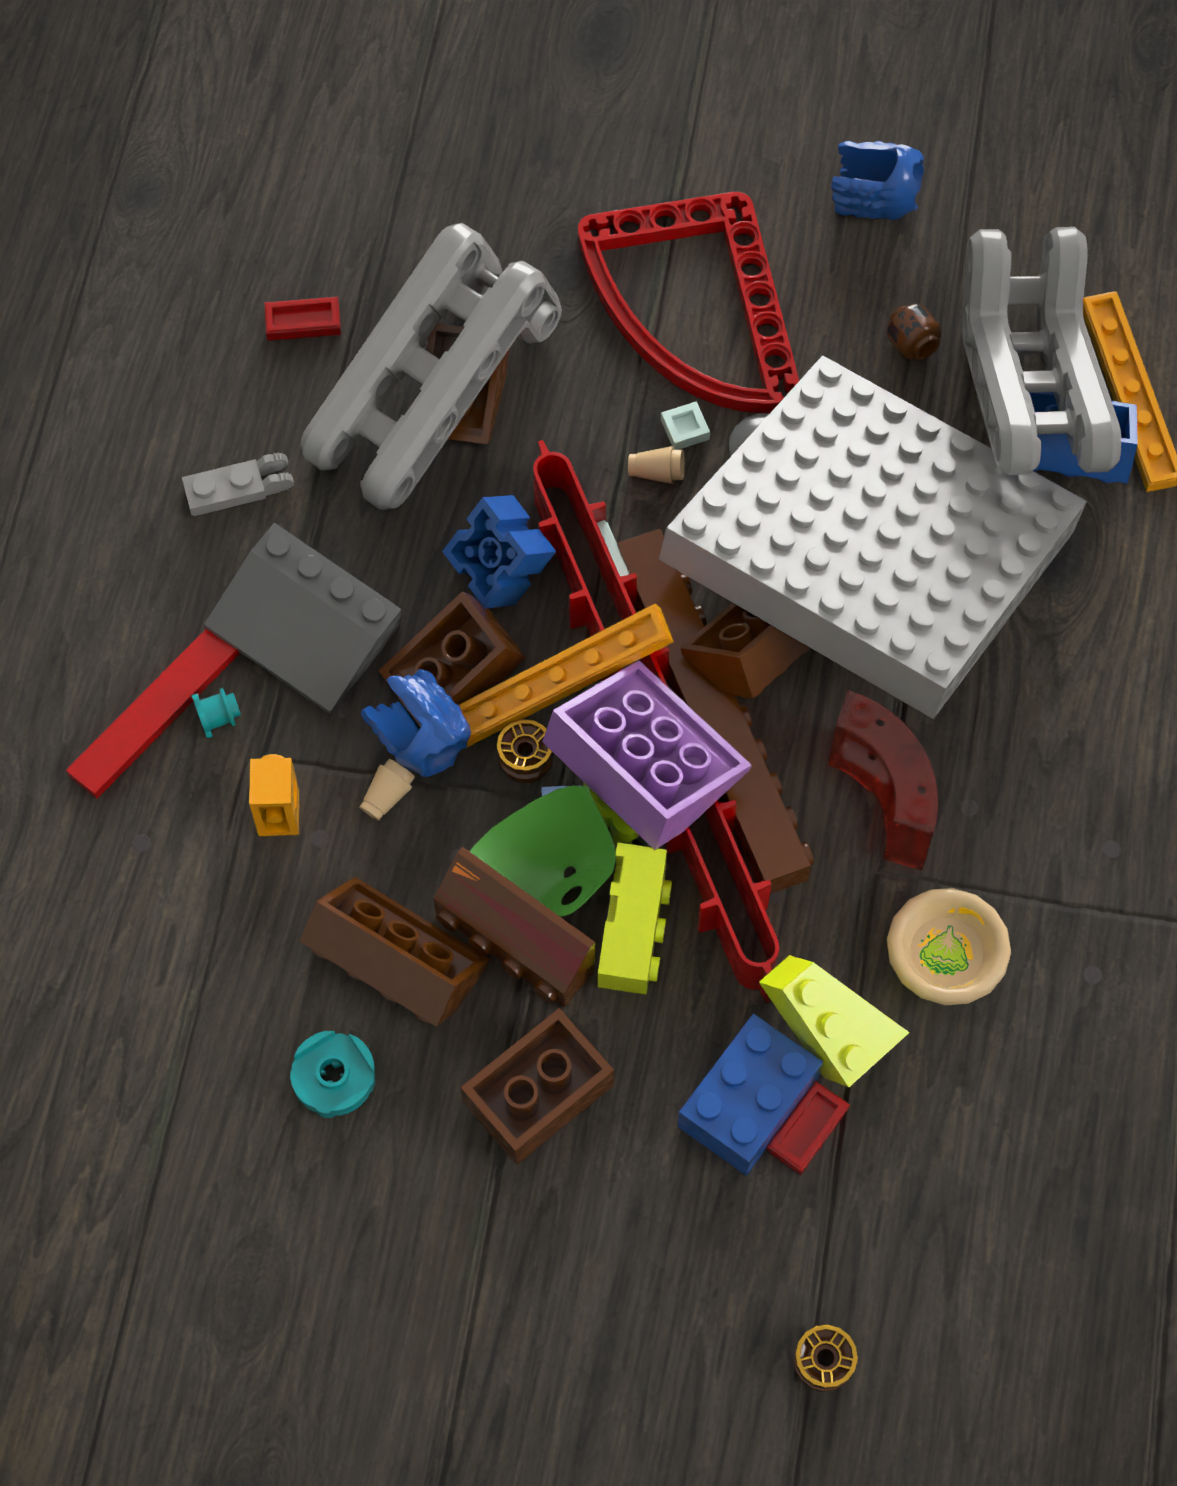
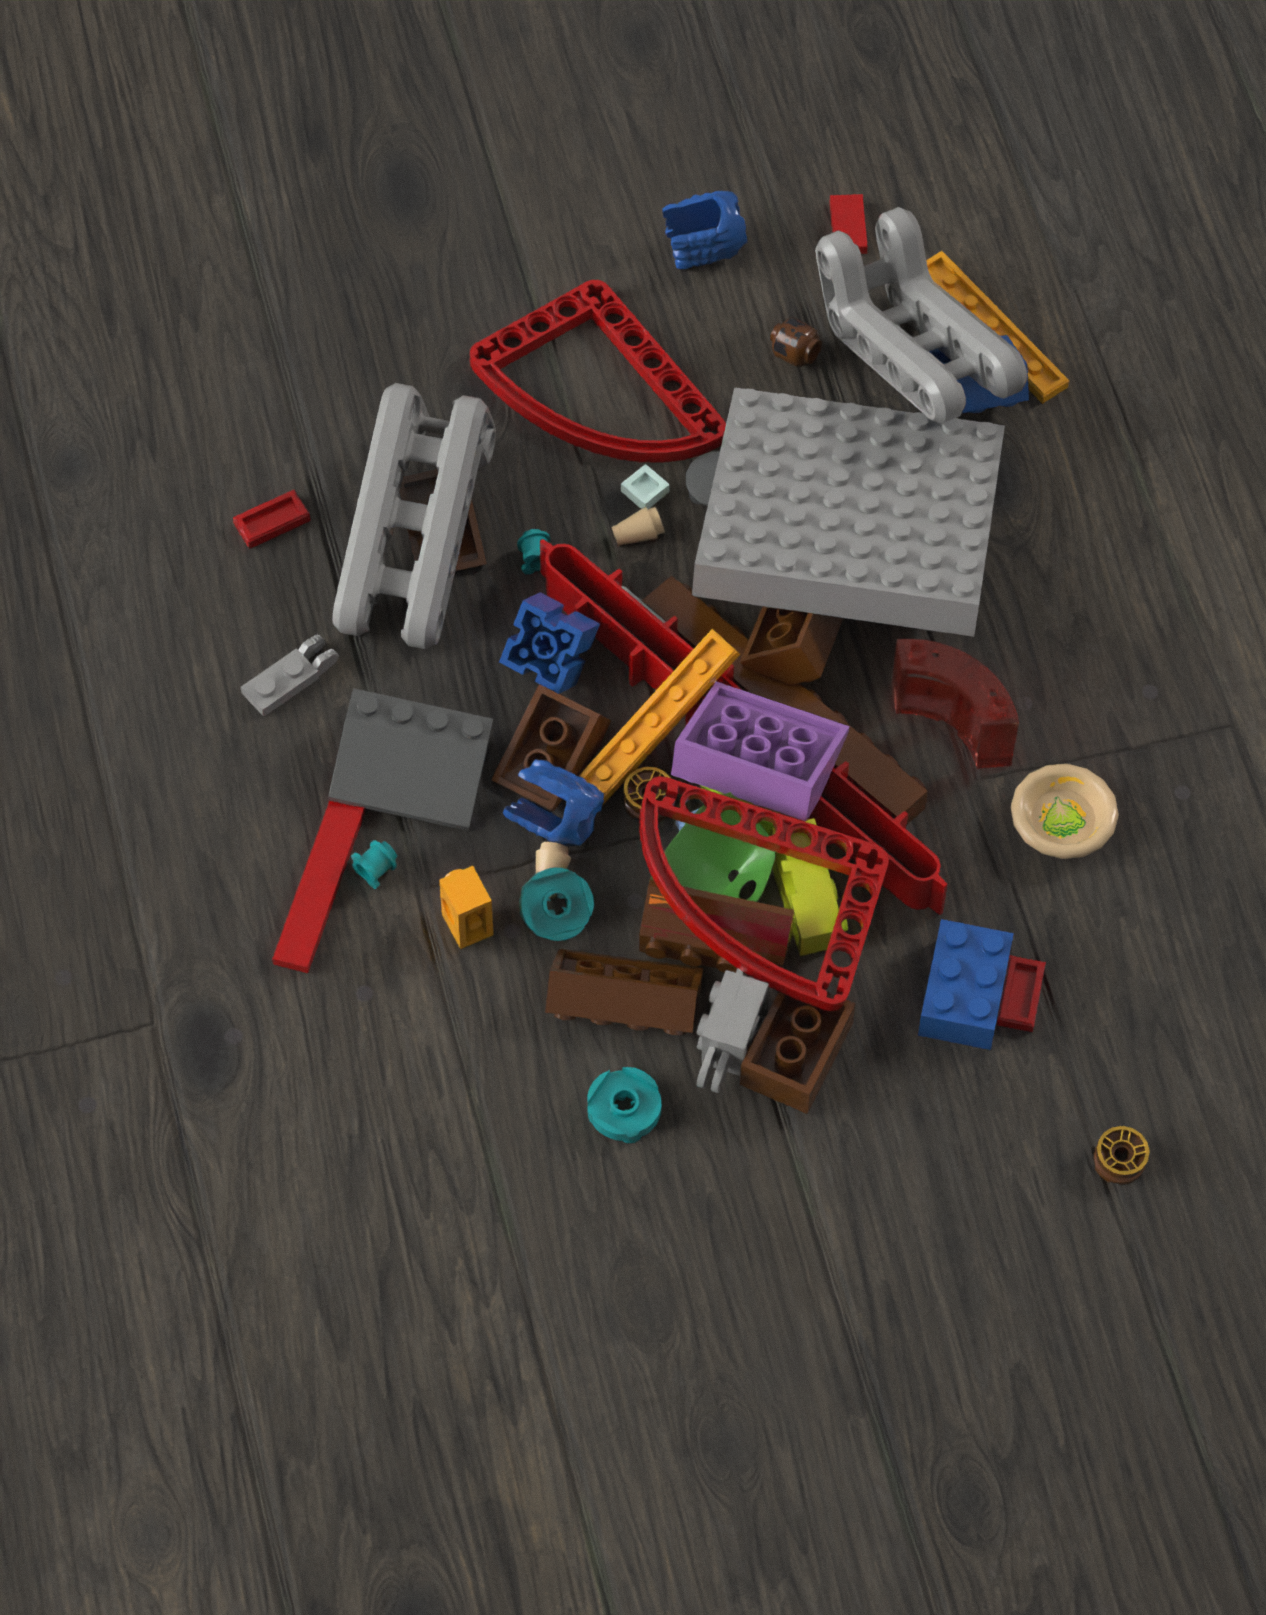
camera: 25 degrees left, 5 degrees down
neon yellow wedge [759,955,909,1087] -> none
none -> teal brick [516,529,551,574]
none -> teal plate [519,867,594,941]
none -> red beam [639,776,889,1011]
none -> light grey brick [697,968,769,1093]
none -> red tile [829,194,868,254]

